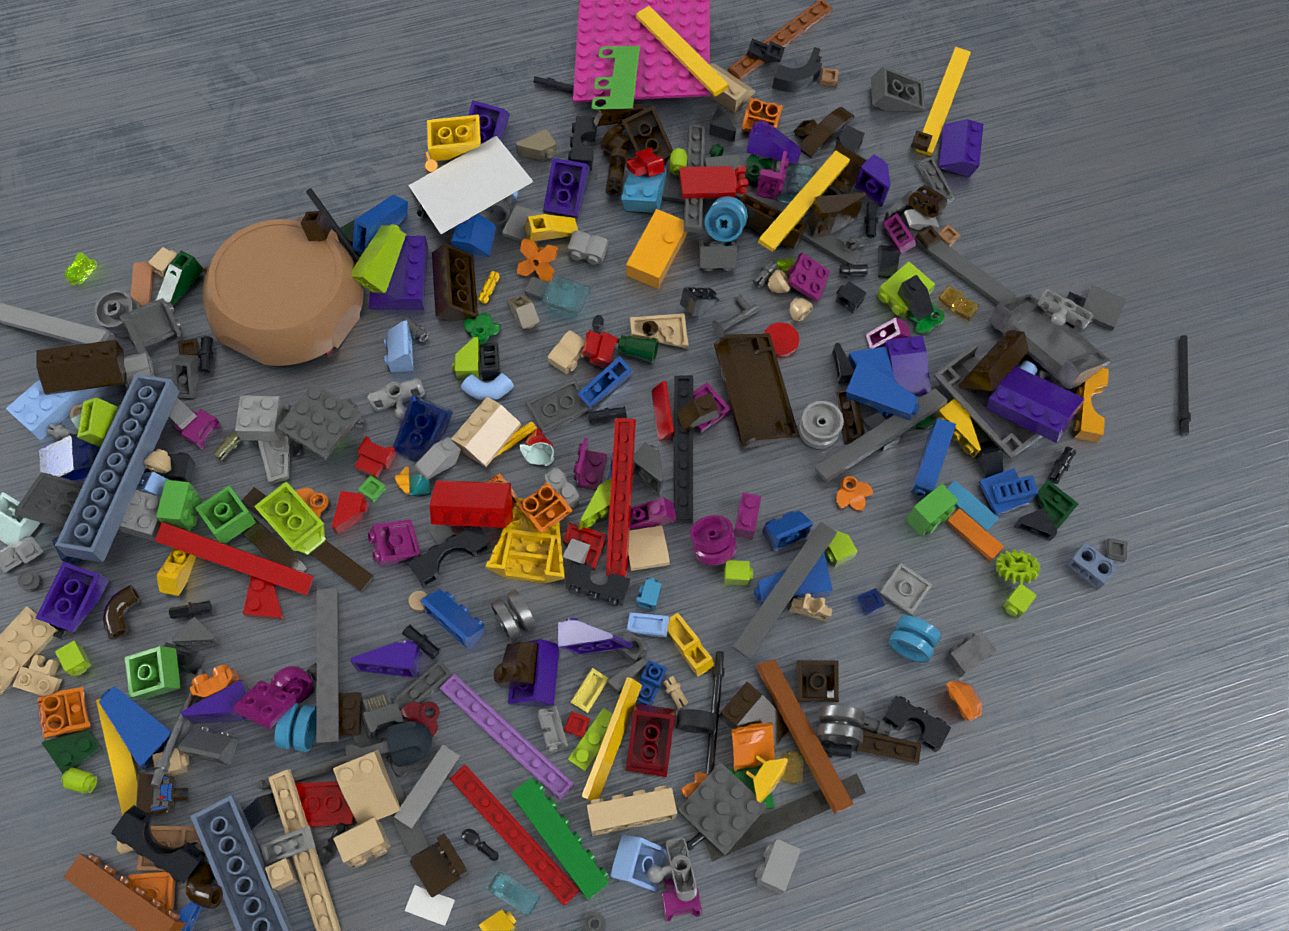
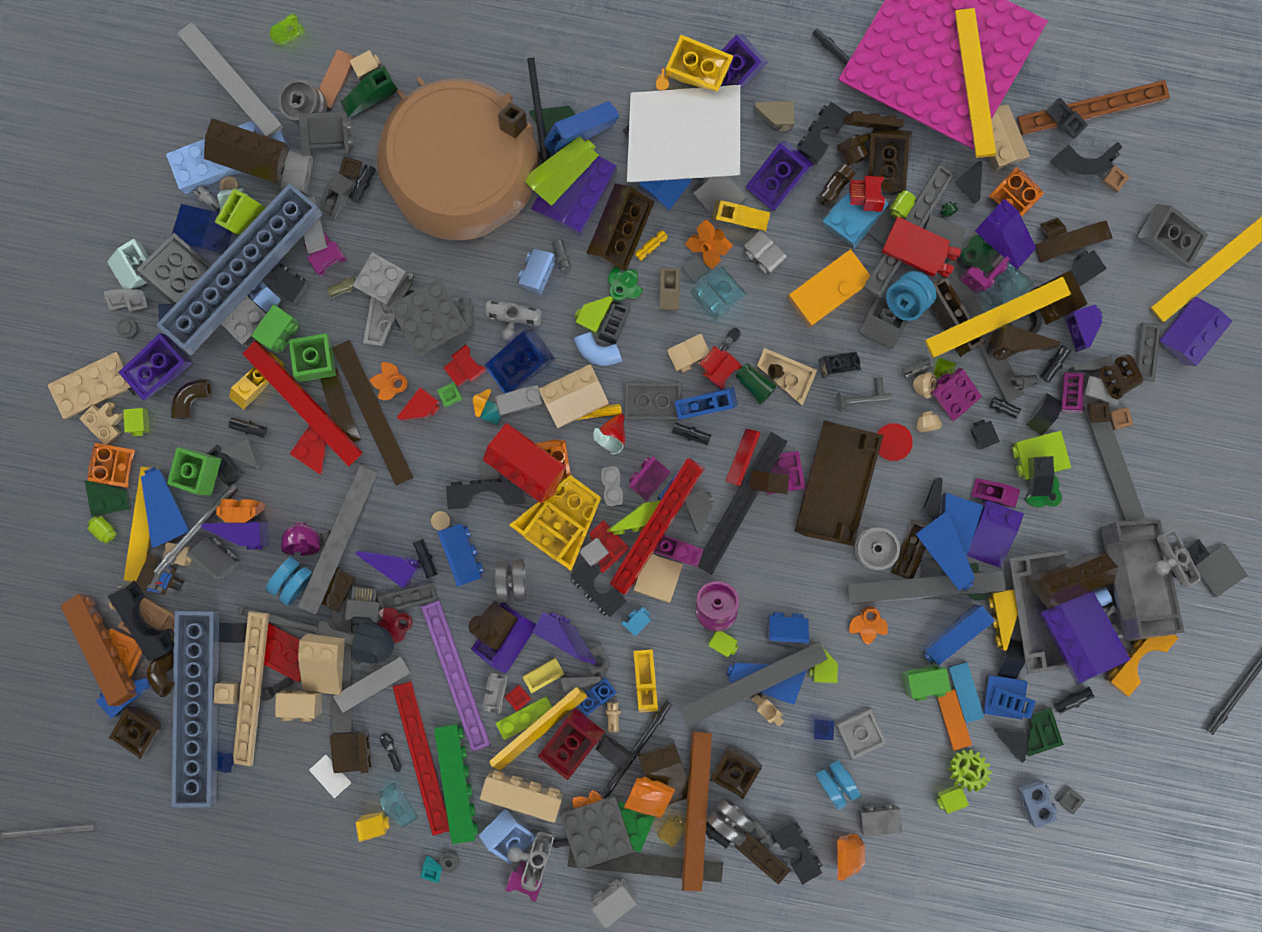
camera: 40 degrees right, 20 degrees up
tan cone [144,449,171,474] -> none
magenta plate [234,680,296,729] -> none
lime slope [254,482,326,555] -> none
light grey tile [260,826,315,866] -> none
magenta plate [368,519,420,567] -> none
orange slope [516,482,573,534] -> none
bright green piece [592,46,640,109] -> none
light blue tile [626,612,670,637] -> none
magenta brick [734,492,762,540] -> none
yellow piece [746,755,788,803] -> none
dark brown tile [911,130,933,152] -> none
clear yellow slope [939,285,980,321] -> none

